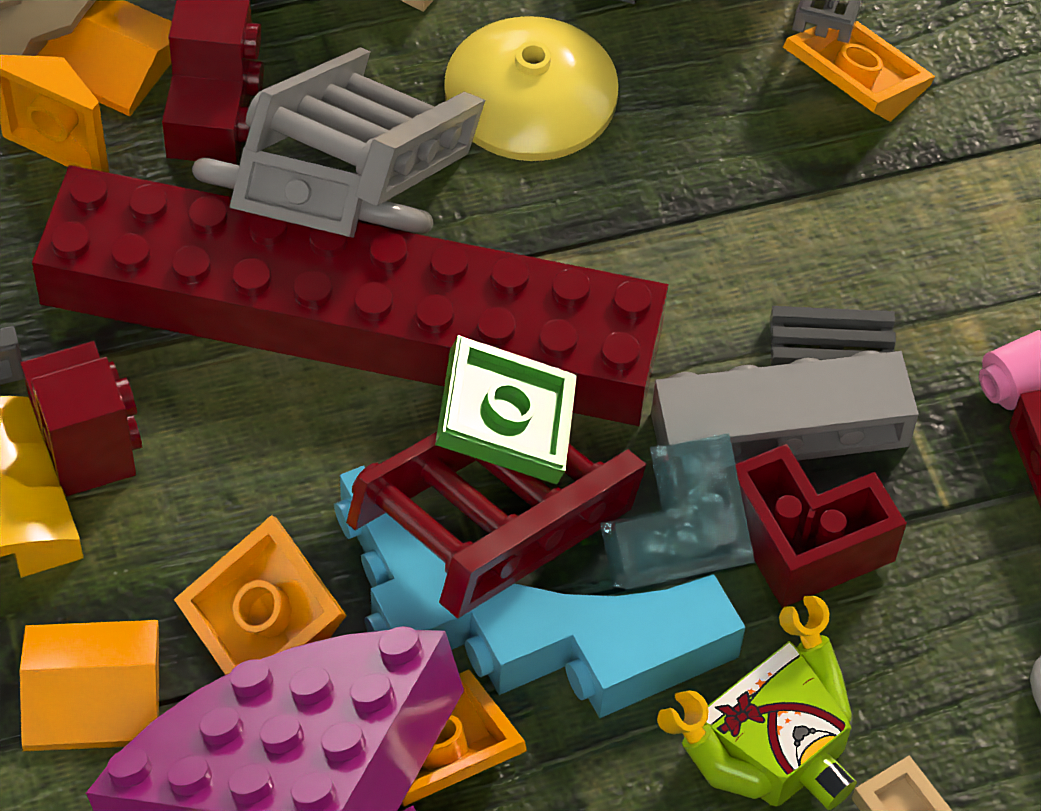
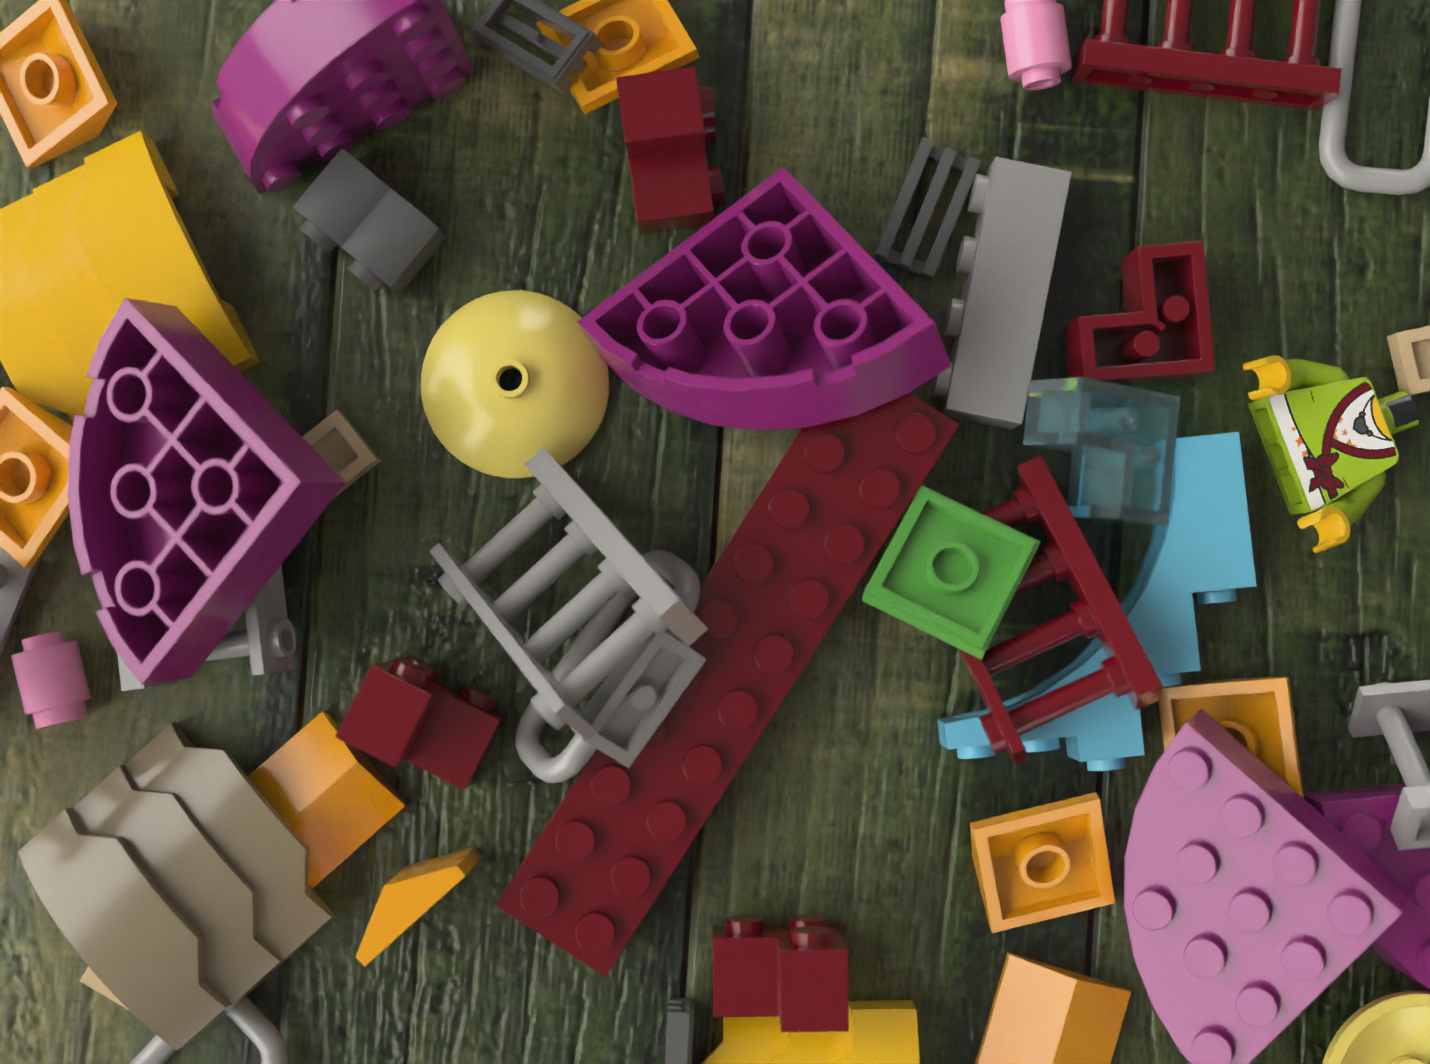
camera: 65 degrees left, 30 degrees up
none -> magenta brick [577,167,951,430]
none -> dark red brick [616,66,725,235]

